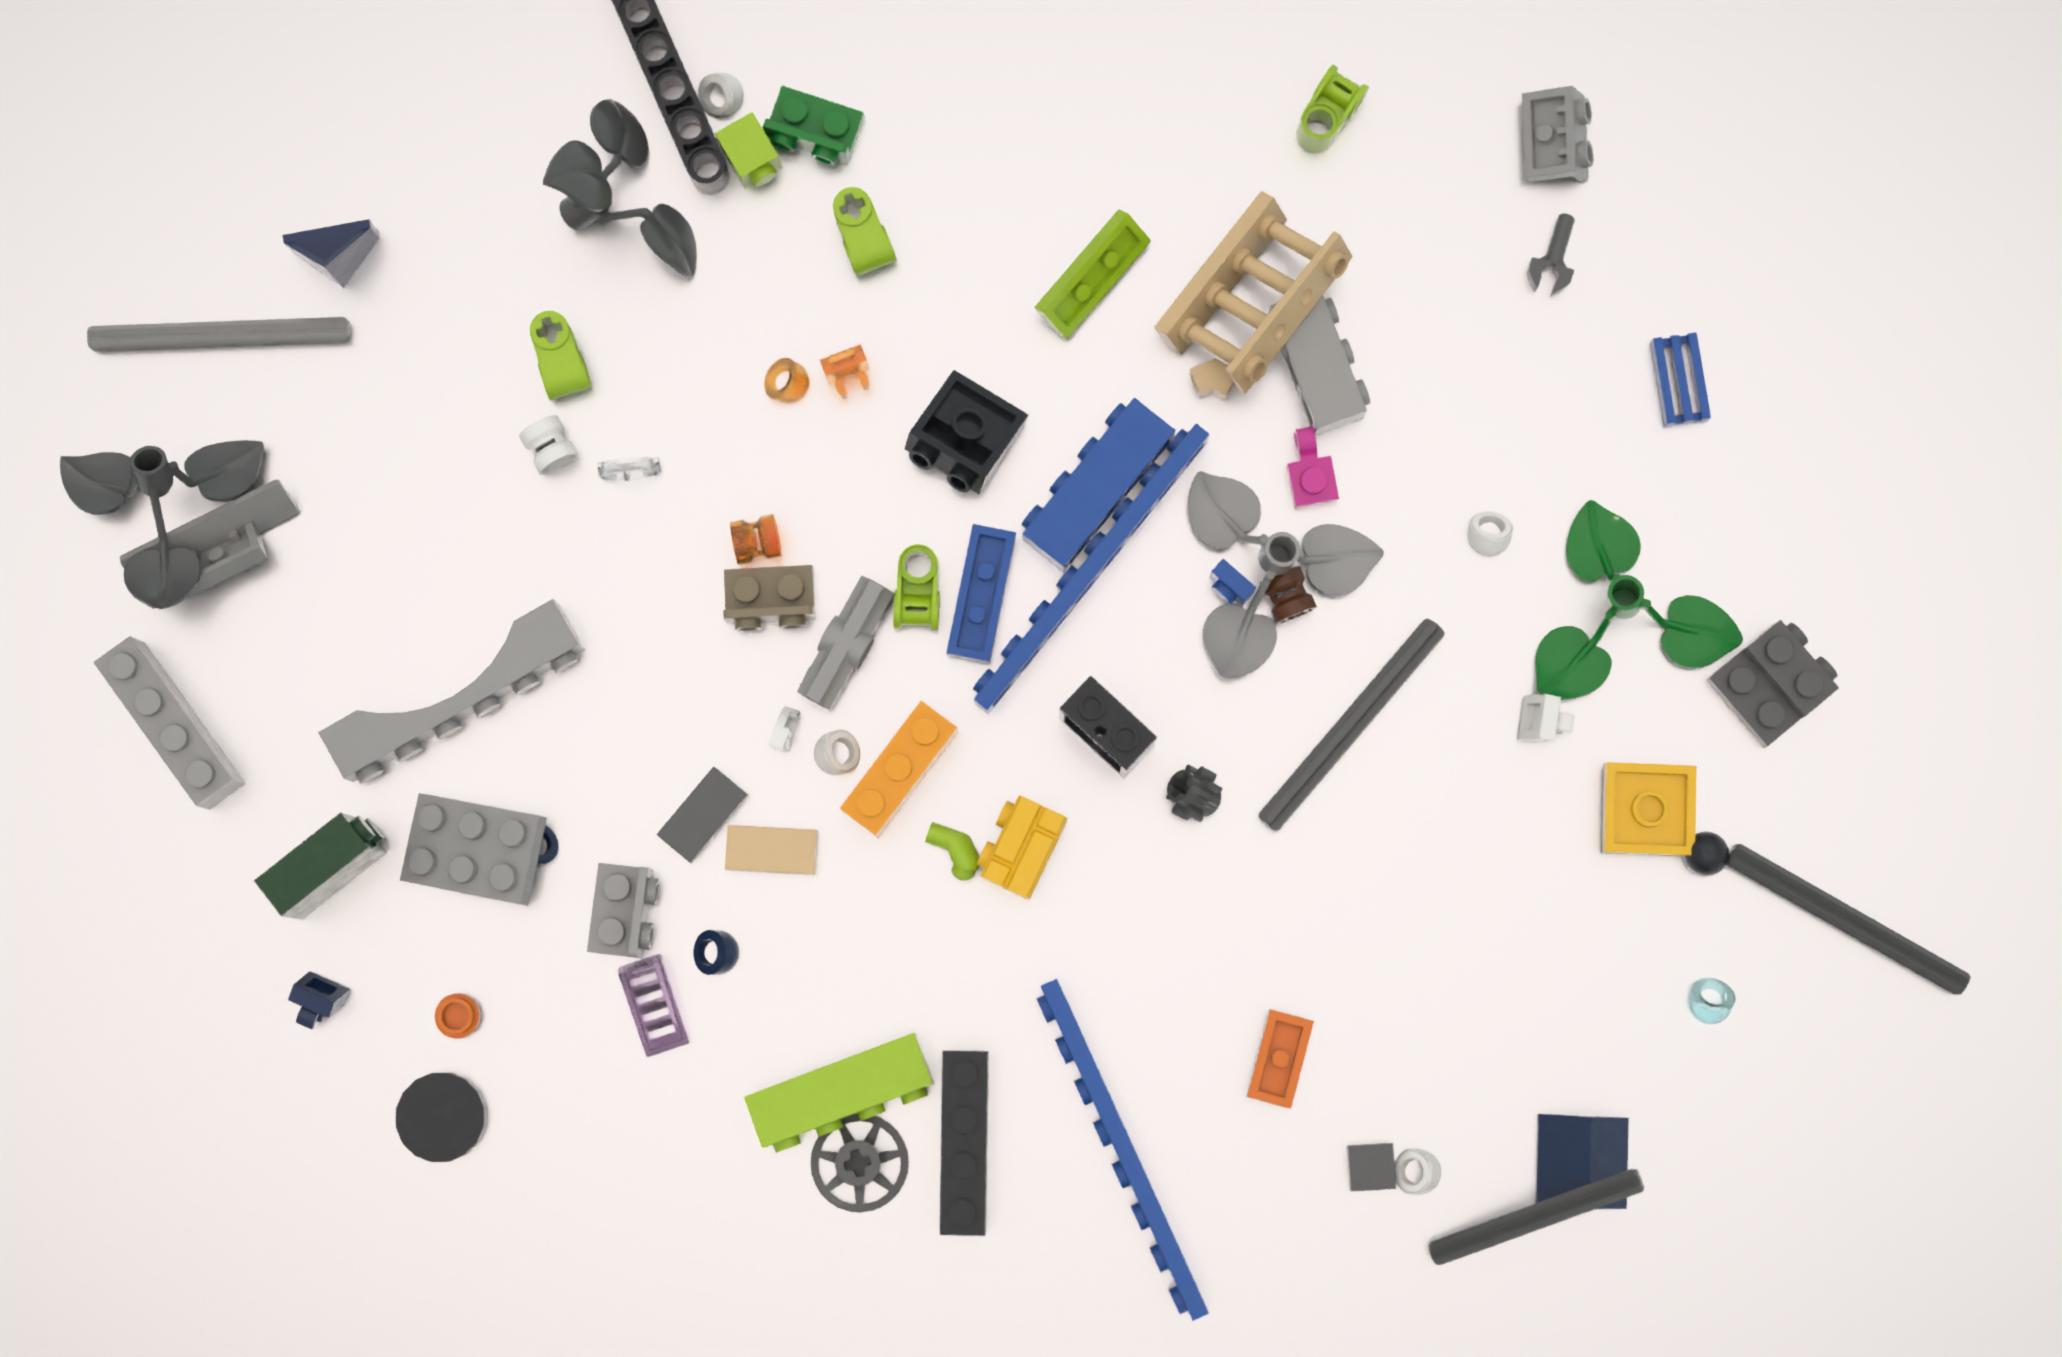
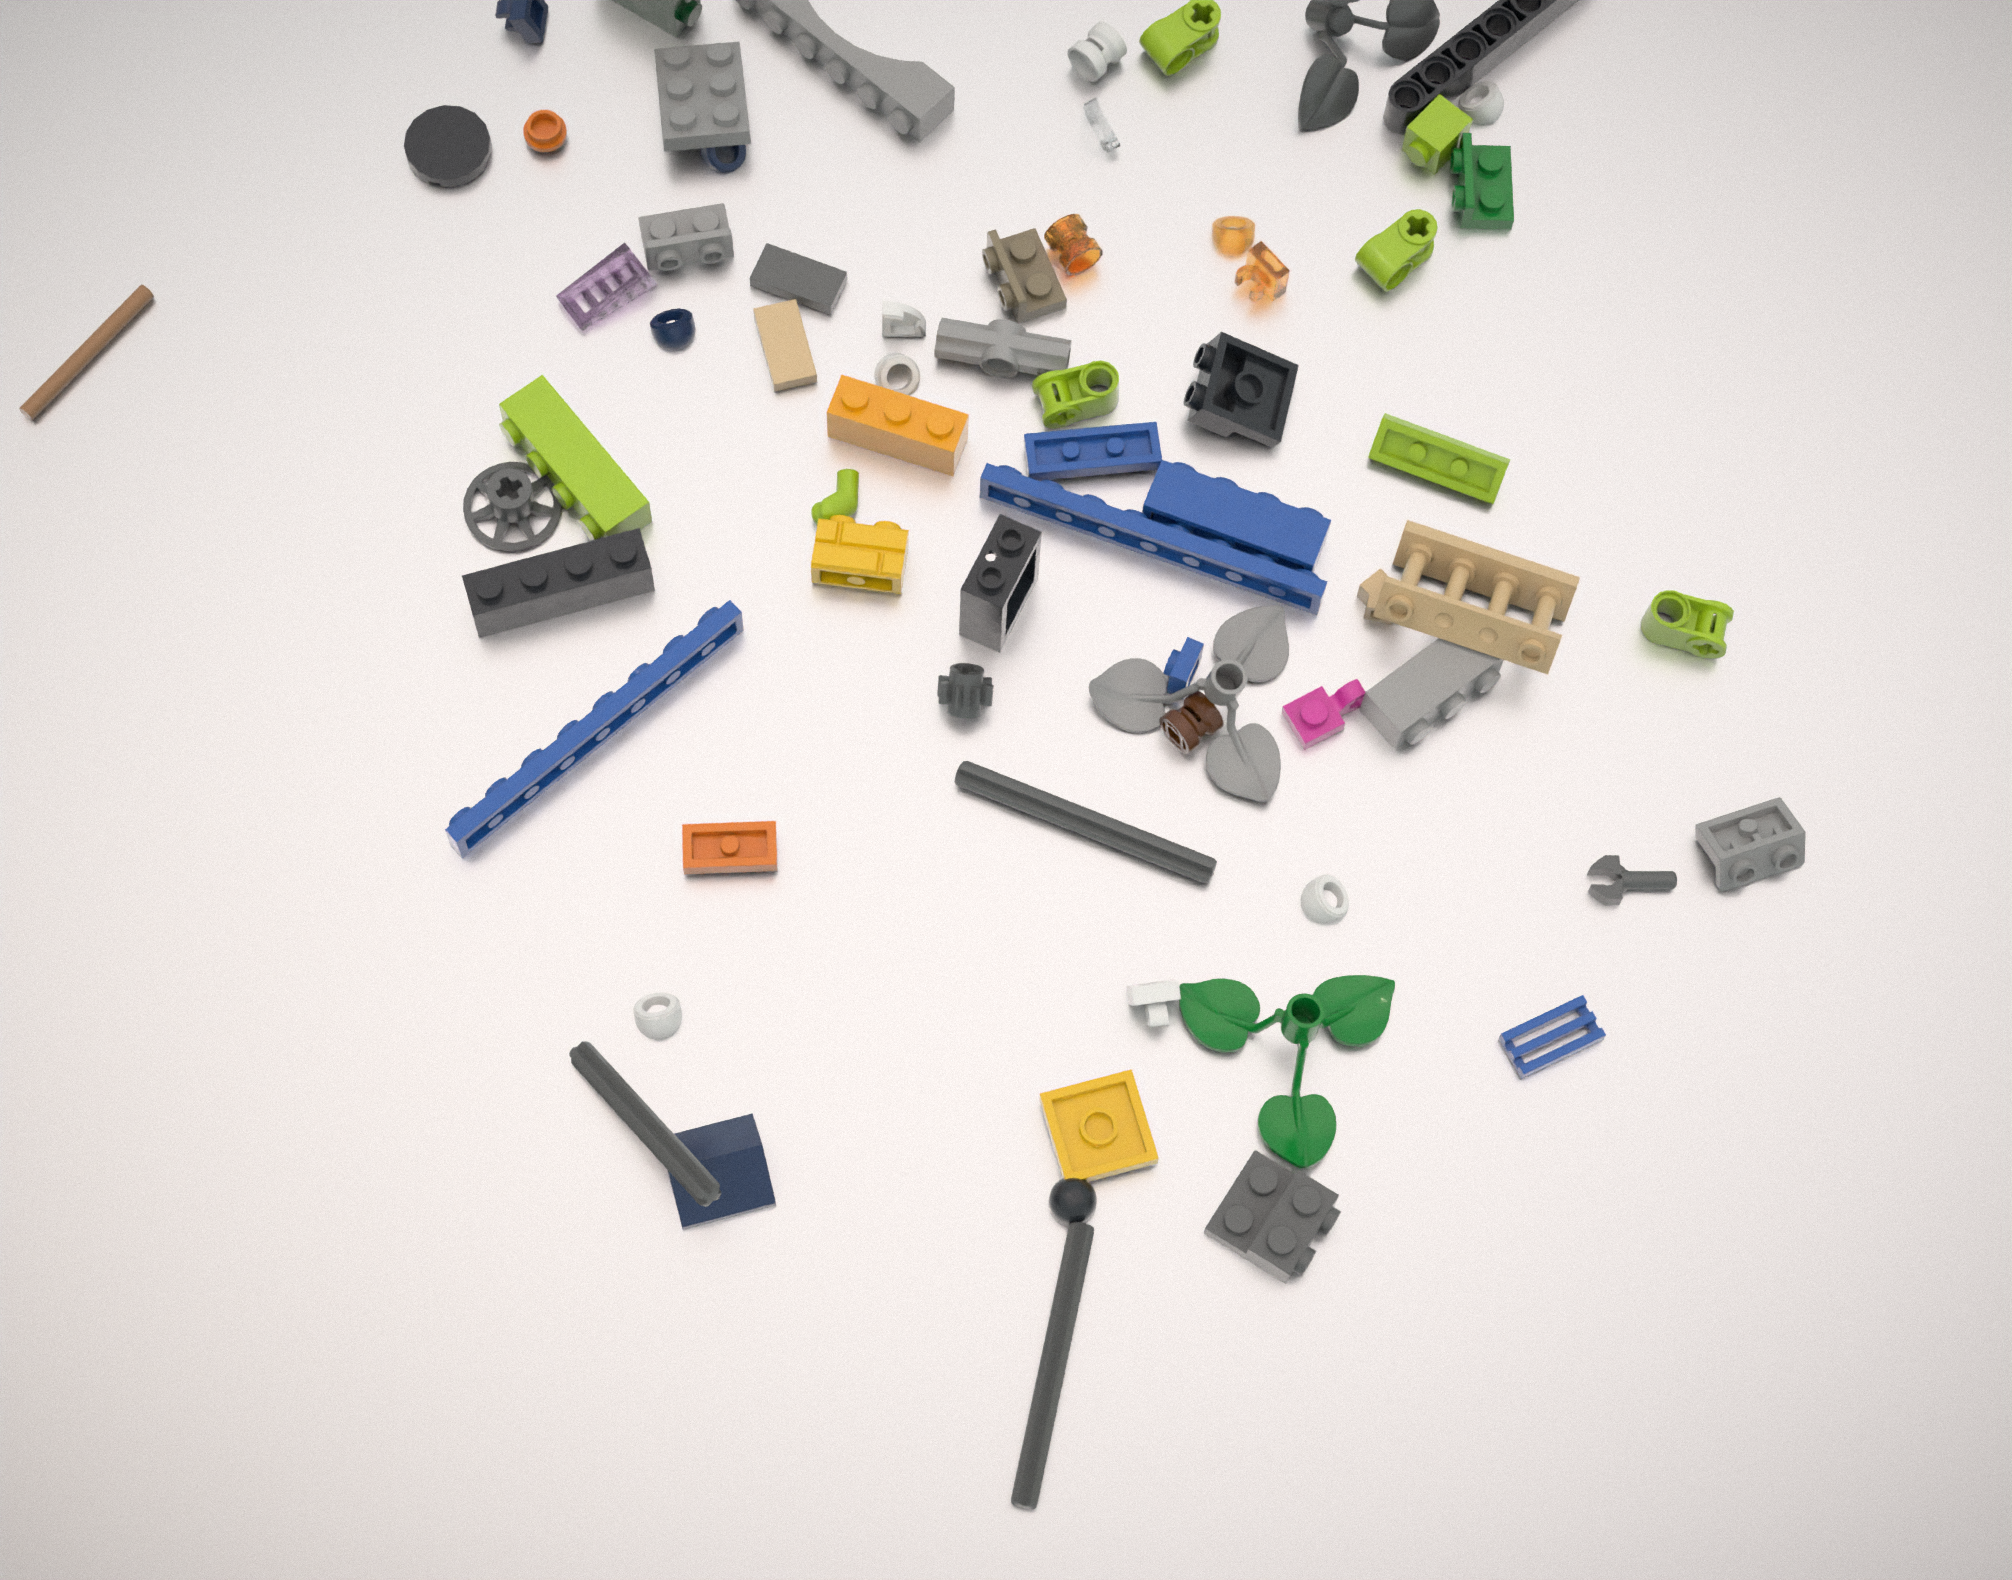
camera: 65 degrees right, 15 degrees down
dark grey tile [1347,1143,1396,1192] -> none
clear light blue piece [1688,977,1736,1025] -> none

